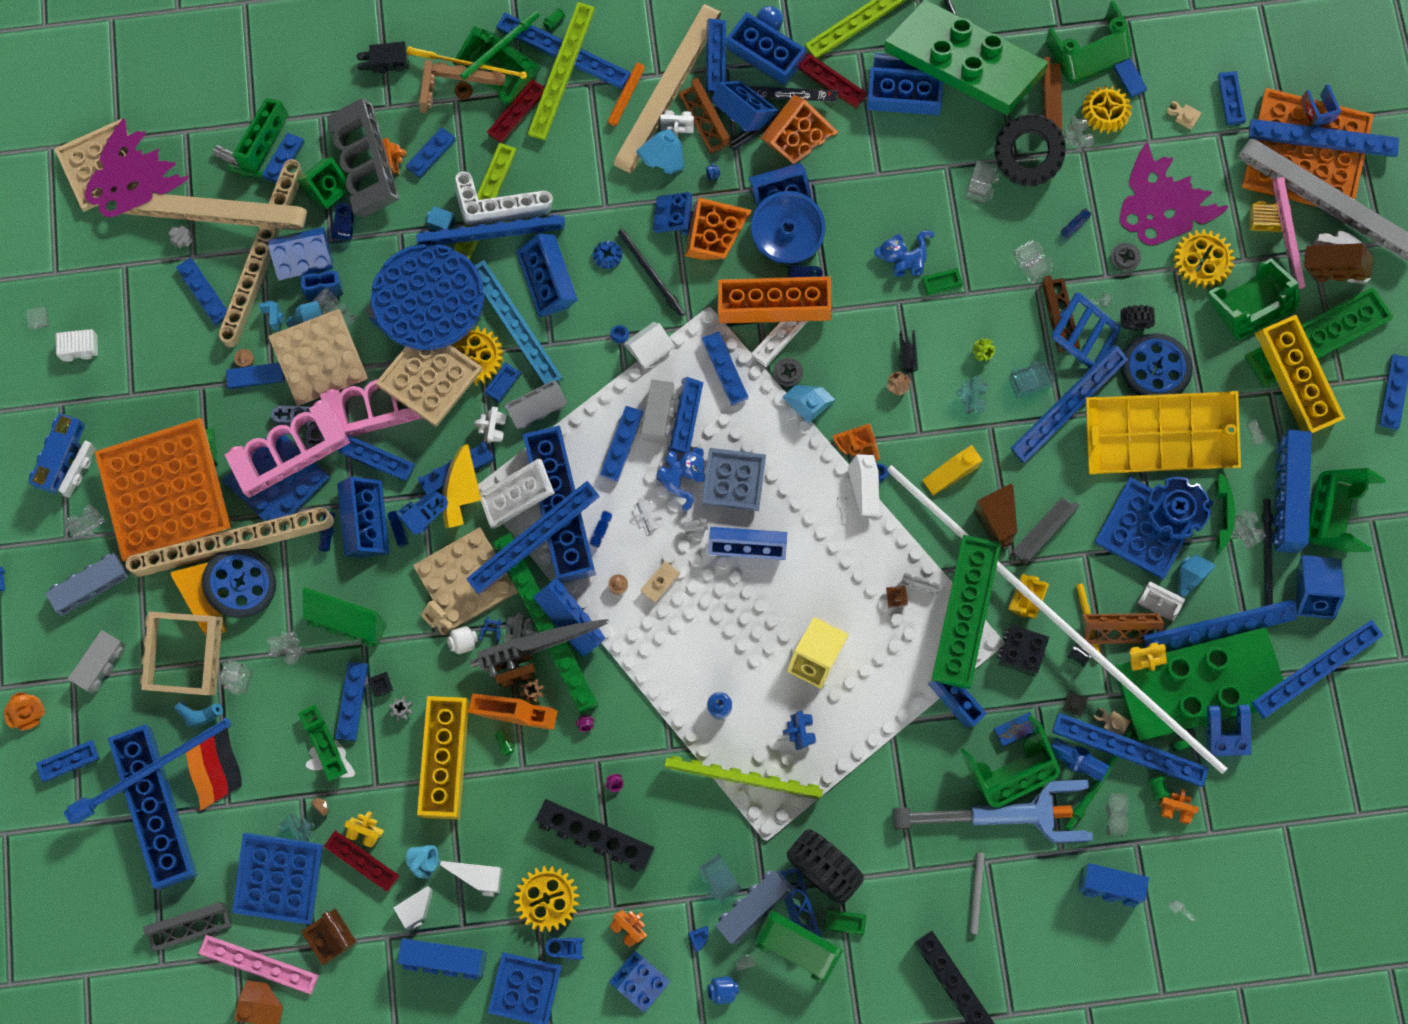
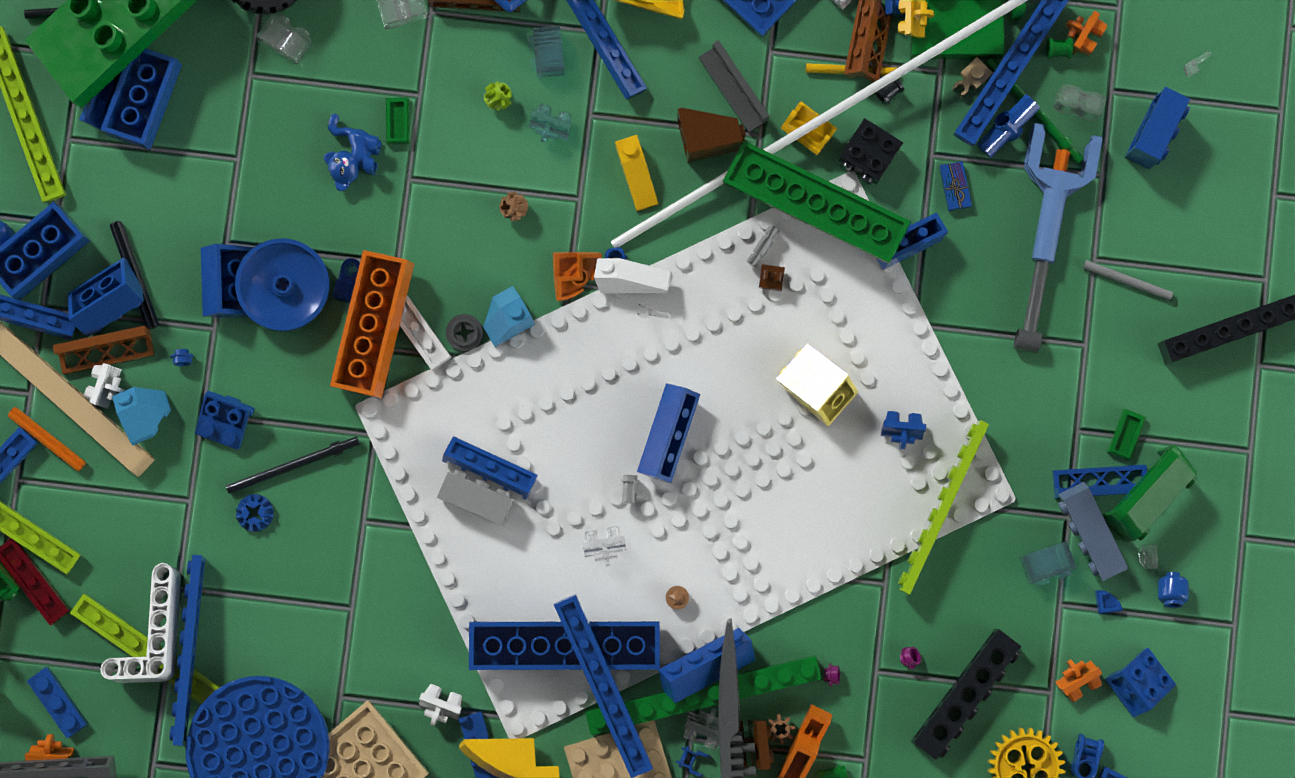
camera: 80 degrees left, 10 degrees up
dark azure brick [426,206,456,232] -> none
yellow gear [451,326,504,386] -> none
dark azure plate [475,260,563,385] -> none
white tile [480,459,554,529] -> none
blue tile [484,362,521,404] -> none
light grey brick [504,380,568,429] -> none
blue slope [516,234,578,317] -> none
clear blue axle [590,511,612,548] -> none
blue plate [600,406,644,482] -> none
blue plate [610,325,629,344] -> none
white slope [623,322,675,369] -> none
tan plate [640,561,680,603] -> none
blue animal [656,448,705,511] -> none
orange wedge [685,198,752,260] -> none
blue plate [702,331,749,406] -> none
sand blue plate [702,448,766,511] -> none
blue head [707,692,732,719] -> none
black sticker [749,86,838,102] -> none
orange wedge [761,95,838,165] -> none
black tyre [787,829,864,904] -> none
dark red plate [798,53,867,109] -> none
black piece [899,330,918,373] -> none
green windscreen [960,715,1060,807] -> none
clear smoke plate [1062,691,1088,717] -> none

